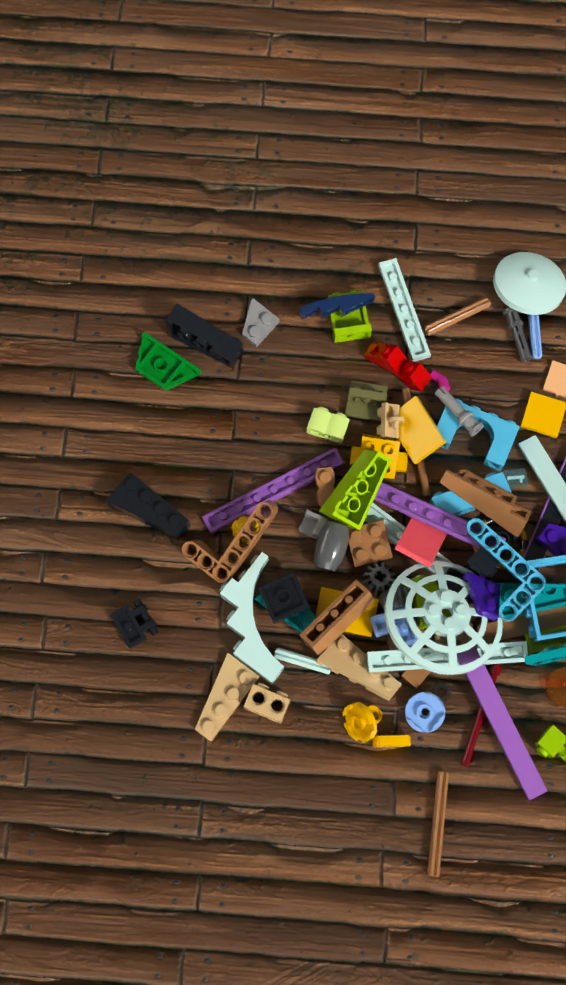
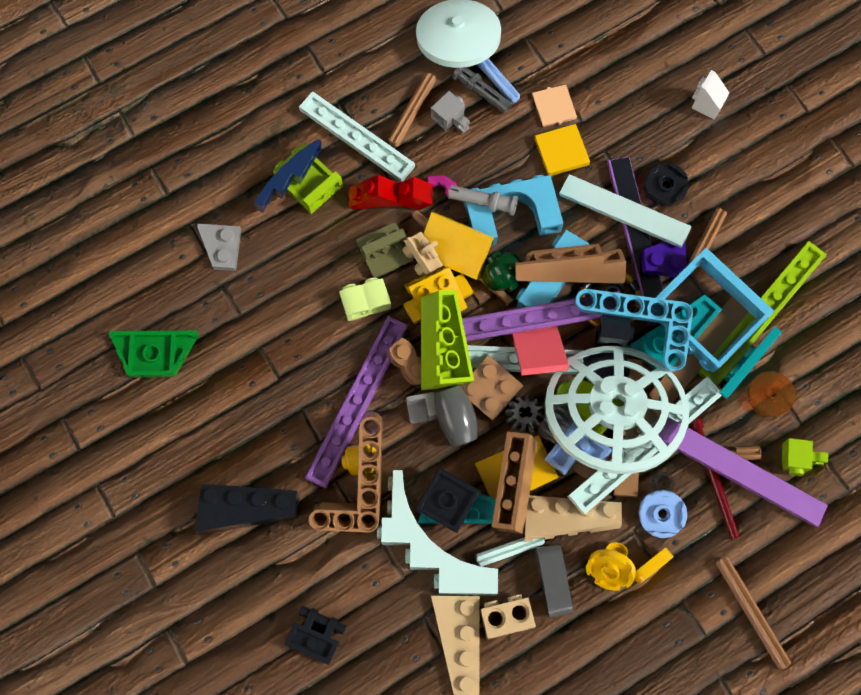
camera: 35 degrees left, 0 degrees up
black wedge [166,303,244,369] -> none
dark purple wing [463,571,501,621] -> none
clear light blue sticker [503,468,528,488] -> none
none -> light grey brick [431,91,470,134]
none -> dark green plant [482,251,521,293]
none -> dark grey beam [535,544,573,618]
none -> medium nougat axle [729,446,761,460]

